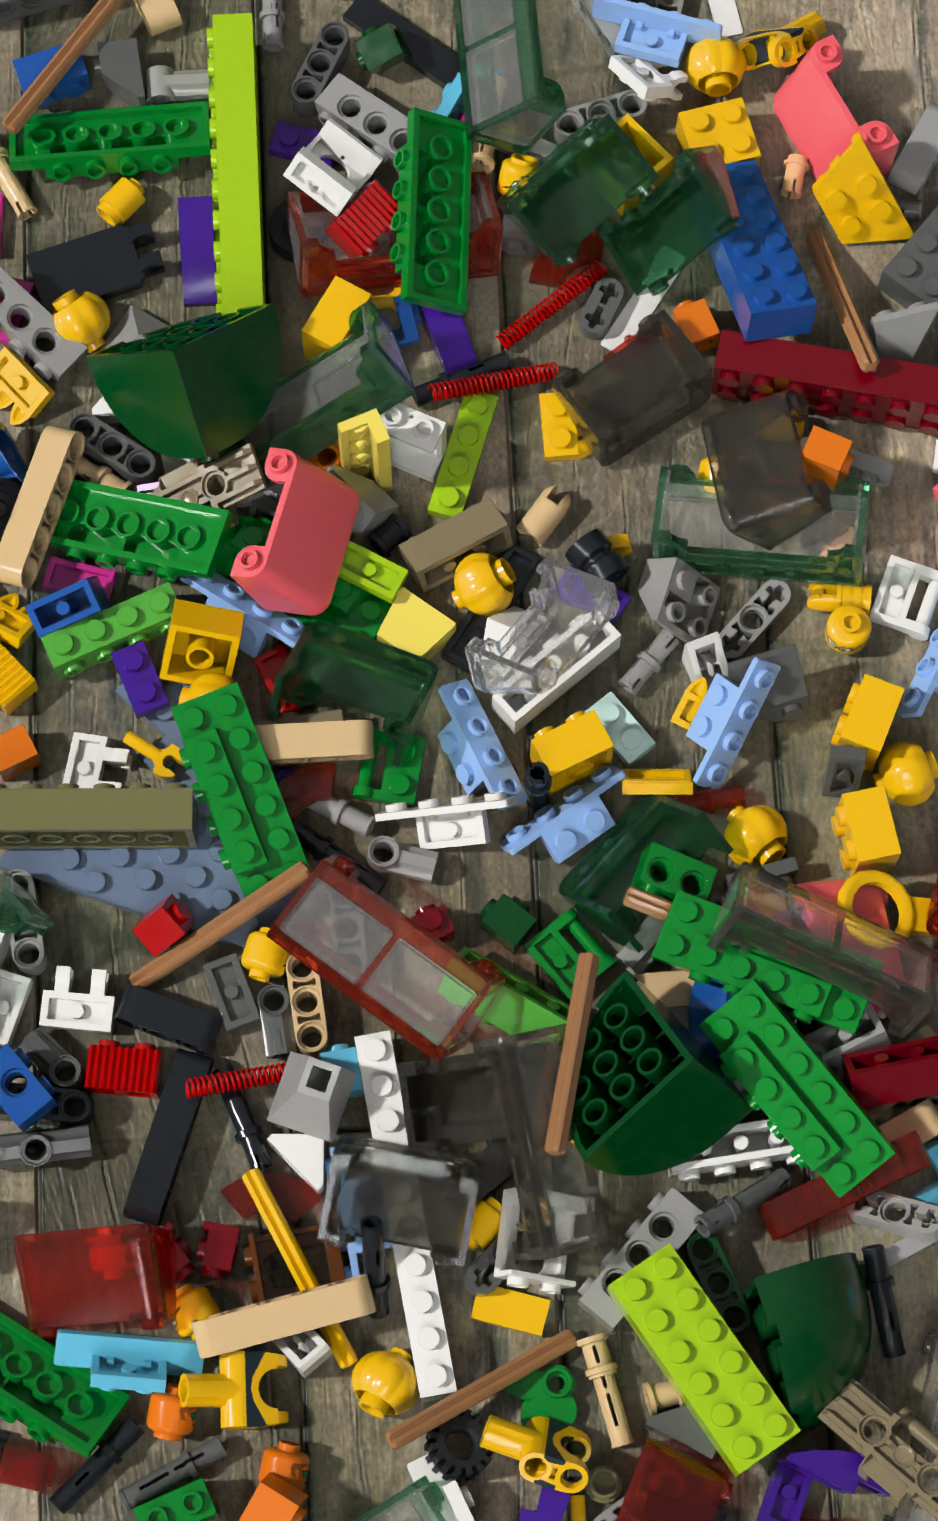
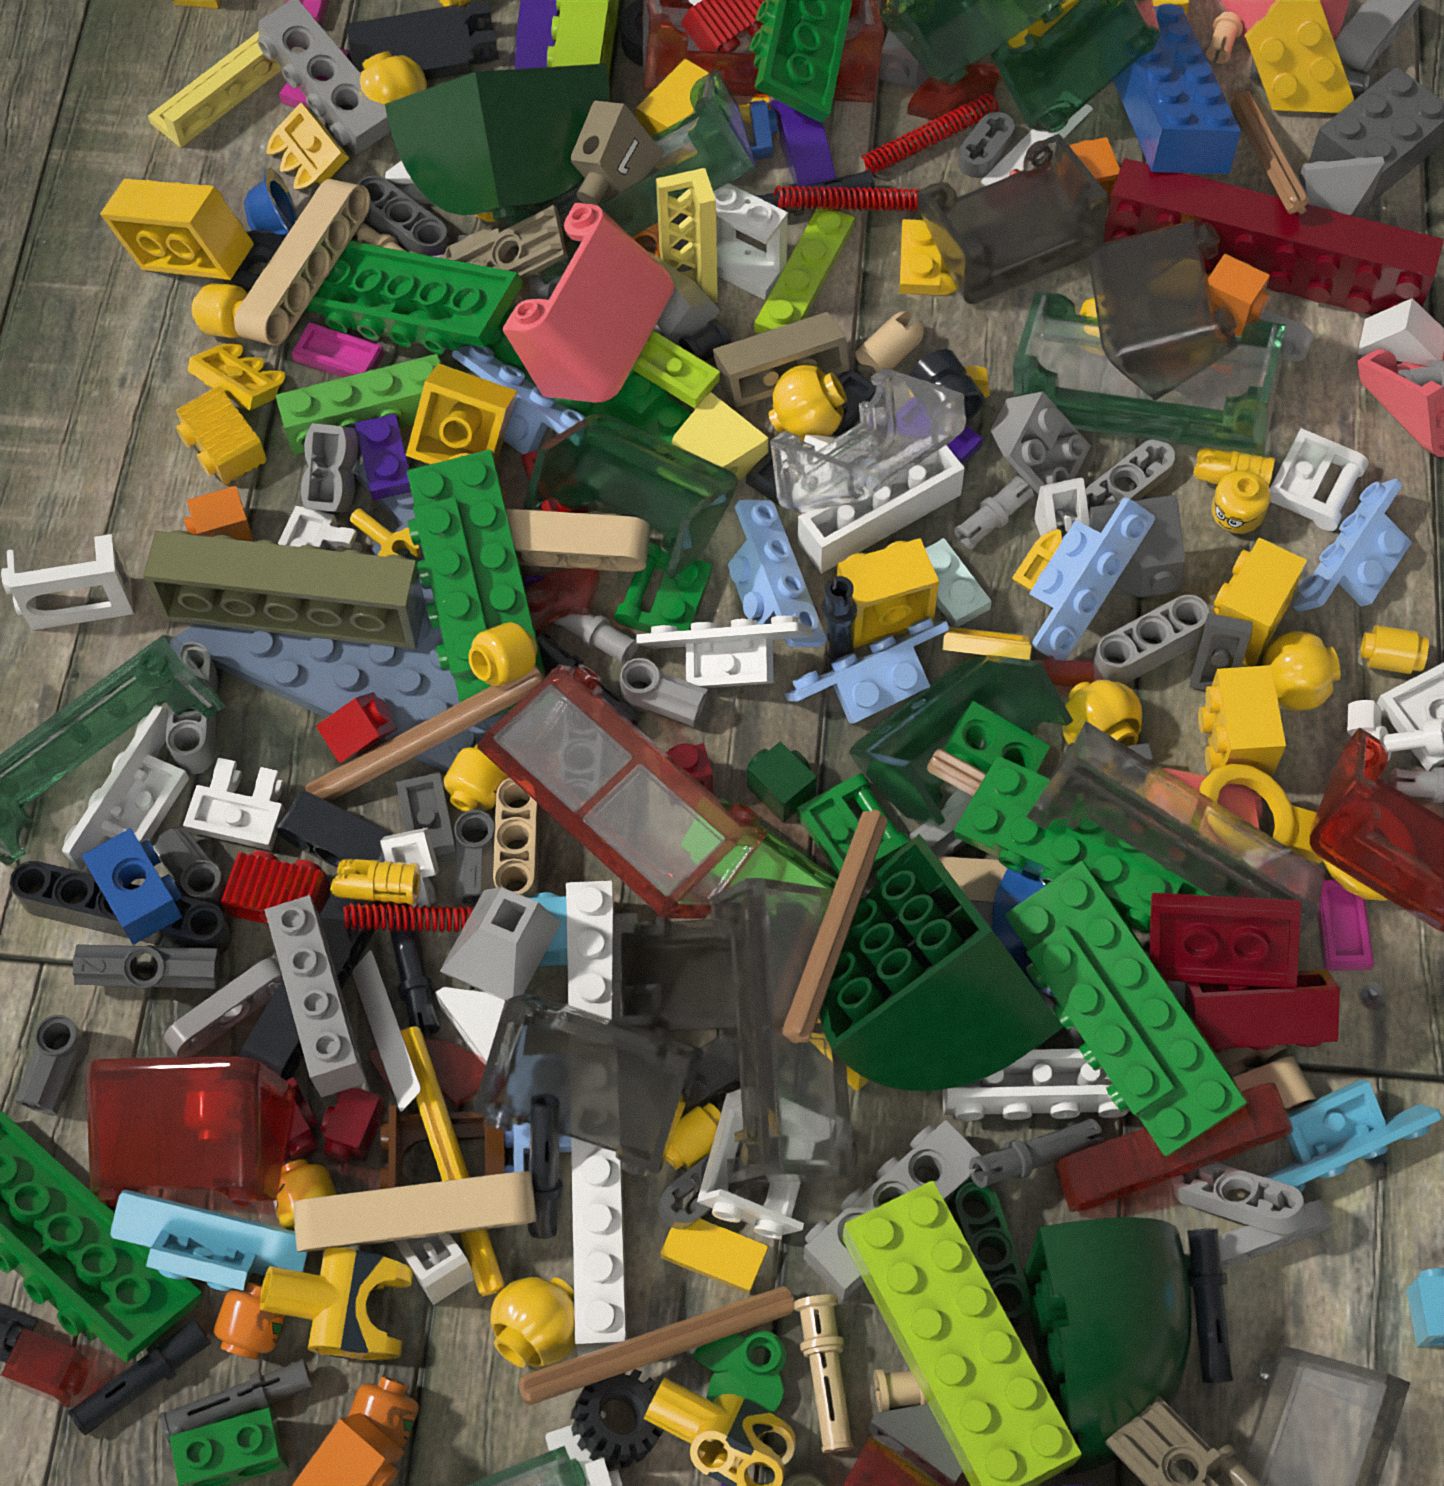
camera: 10 degrees right, 10 degrees down
blue brick [25,576,111,638] -> none
none -> light grey beam [164,958,283,1059]
none -> light grey brick [264,895,367,1098]
none -> light grey brick [301,423,359,512]
none -> yellow hinge [330,859,421,905]
none -> white sticker [352,950,421,1112]
none -> white plate [380,827,439,908]
none -> yellow head [469,622,537,687]
none -> dark tan torso [571,101,663,206]
none -> light grey beam [1092,595,1209,684]
none -> dark red plate [1150,893,1301,989]

